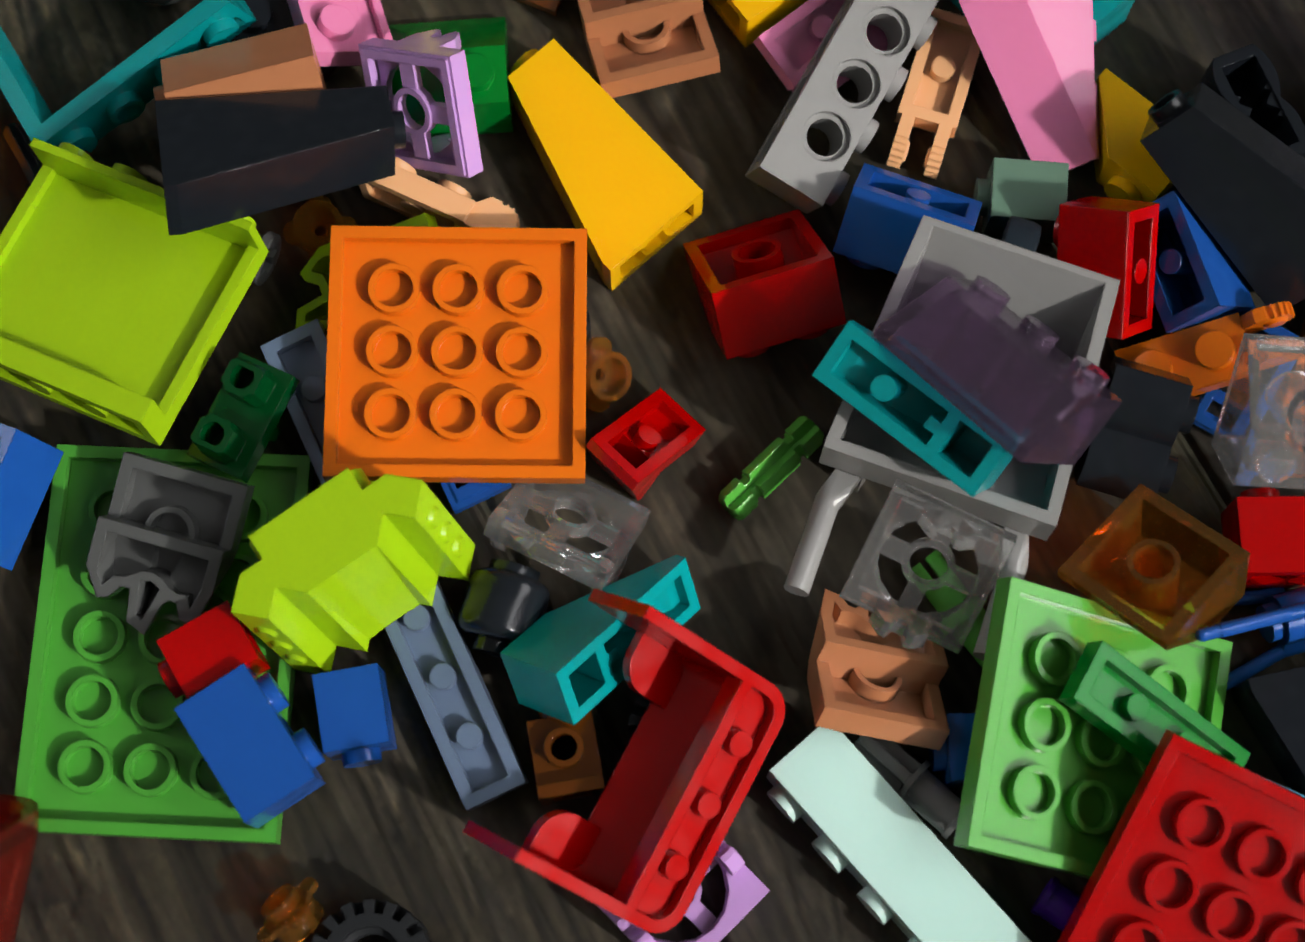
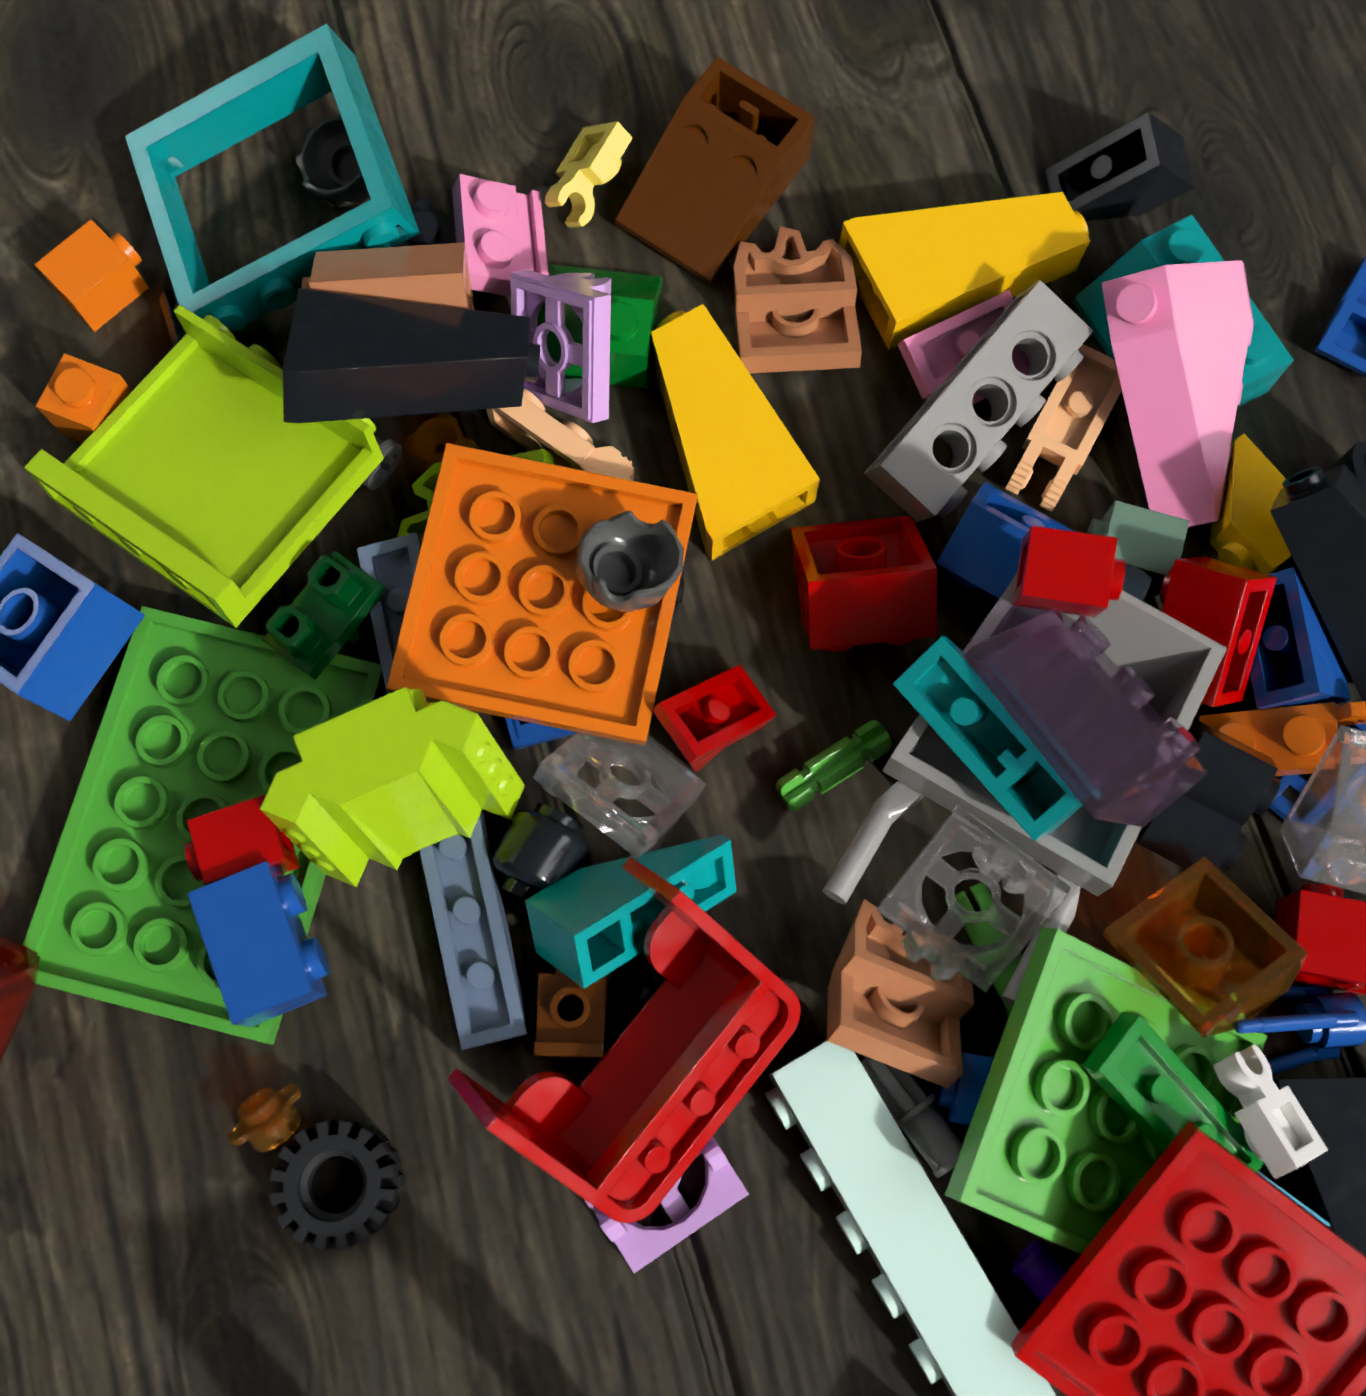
camera: 10 degrees right, 0 degrees up
dark grey plate [86,452,255,635] -> none
blue brick [312,663,397,768] -> none
clear orange plate [586,336,632,412] -> none
none -> dark grey hair [575,511,684,612]
none -> red brick [1013,526,1125,617]
none -> white plate [1213,1044,1328,1179]

